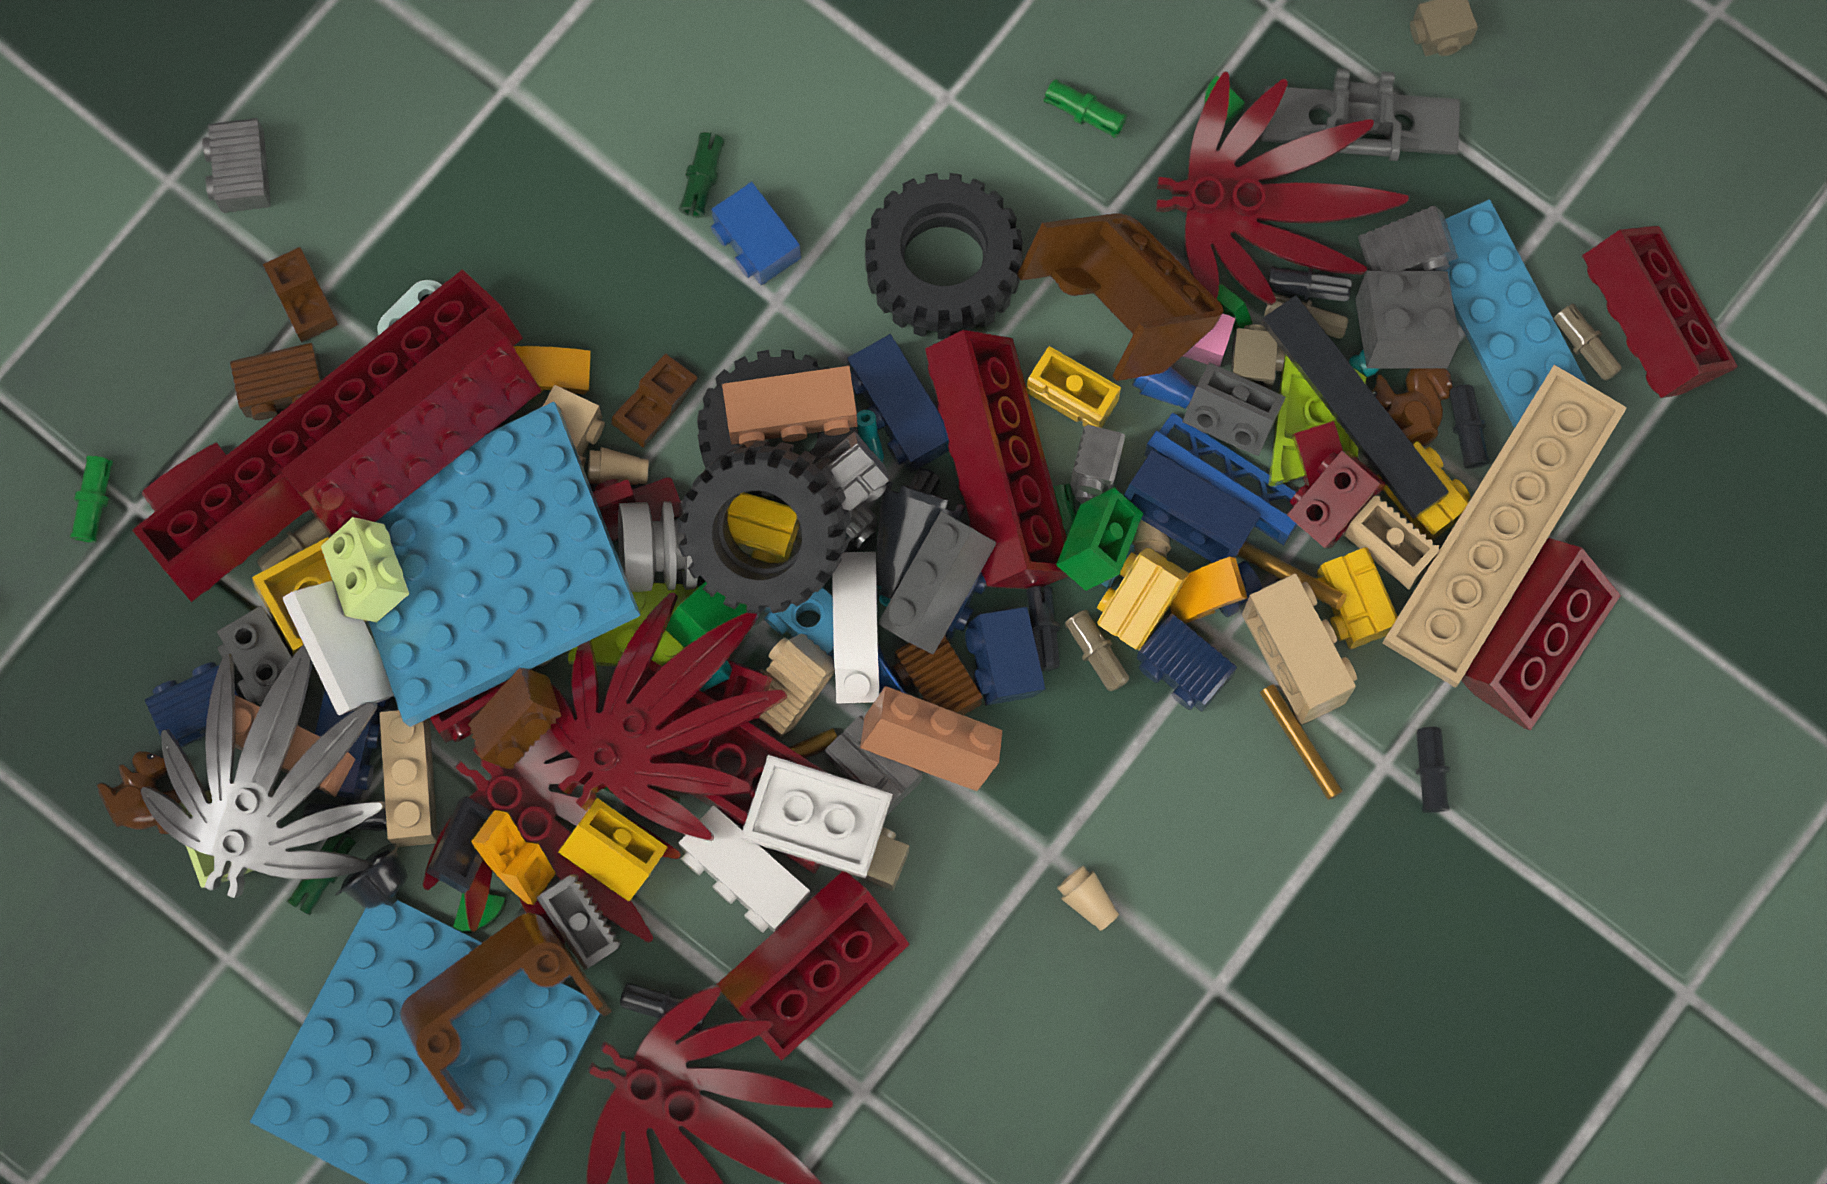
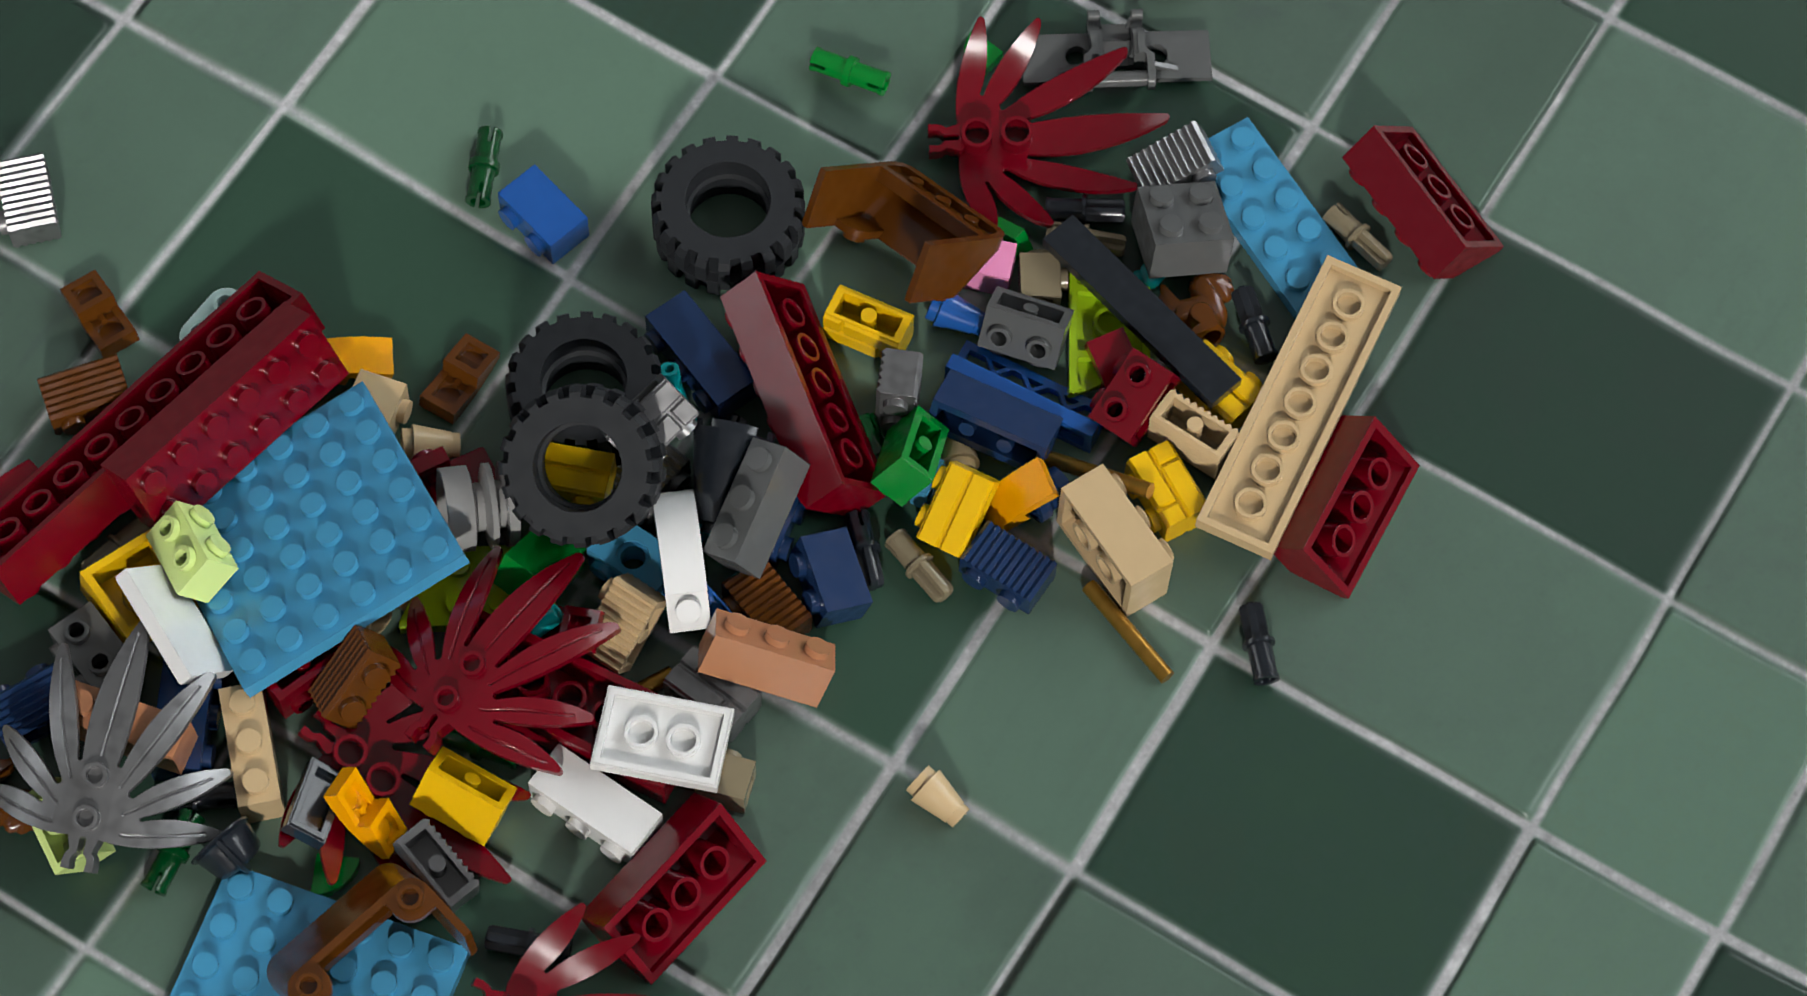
camera: 10 degrees left, 10 degrees down
nougat brick [722,366,857,447] -> none

